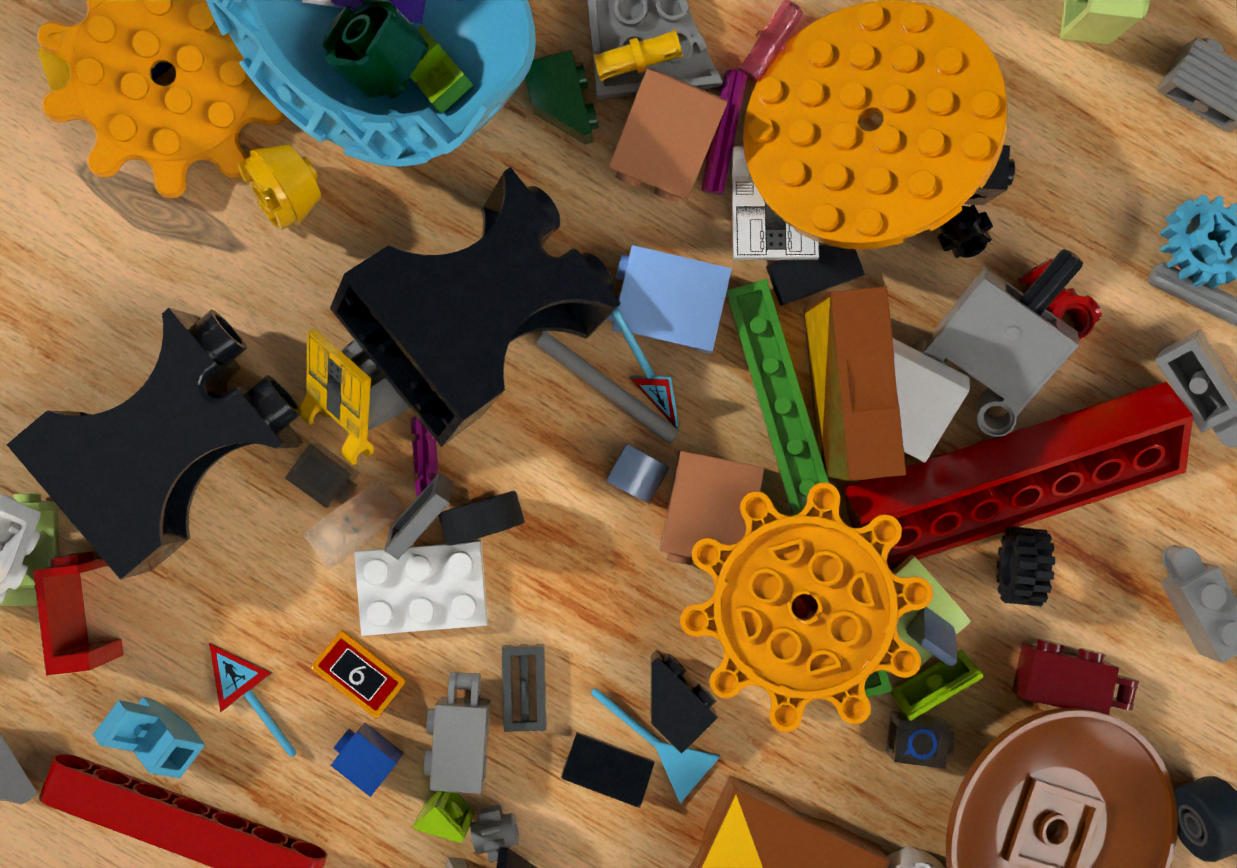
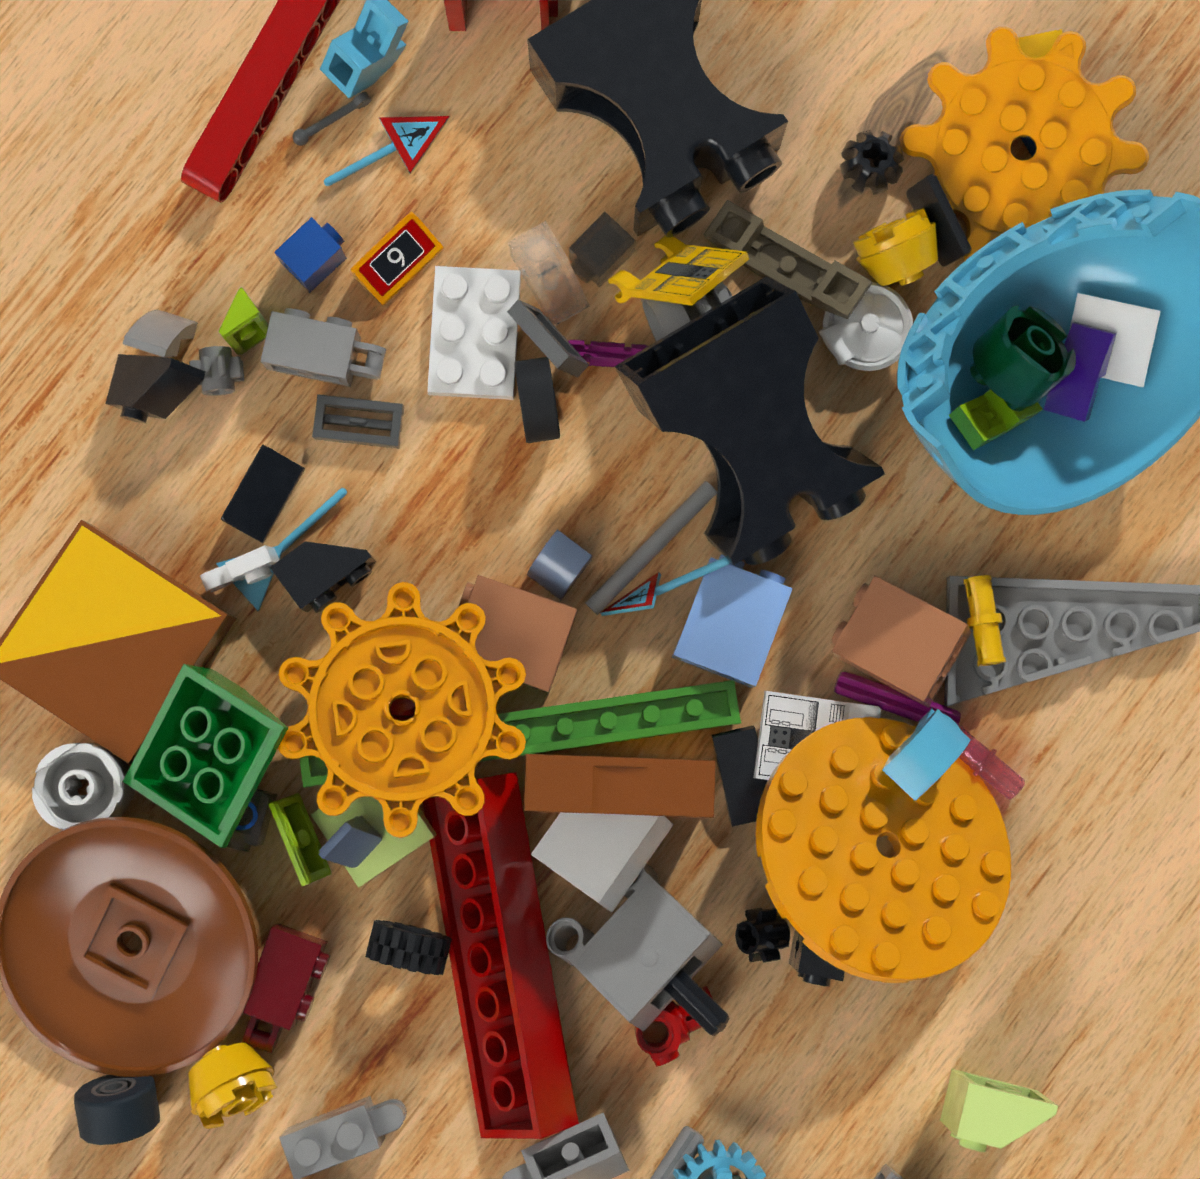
camera: 95 degrees right, 5 degrees down
dark green slope [525,50,599,145] -> none
none -> green slope [123,664,288,848]
none -> yellow cone [188,1043,277,1129]
none -> white plate [200,545,279,592]
none -> dark grey hinge [292,92,371,146]
none -> dark tan slope [704,200,872,319]
none -> white piece [819,282,913,371]
none -> black piece [840,130,904,195]
none -> medium azure brick [882,709,971,801]
none -> black slope [906,173,972,267]

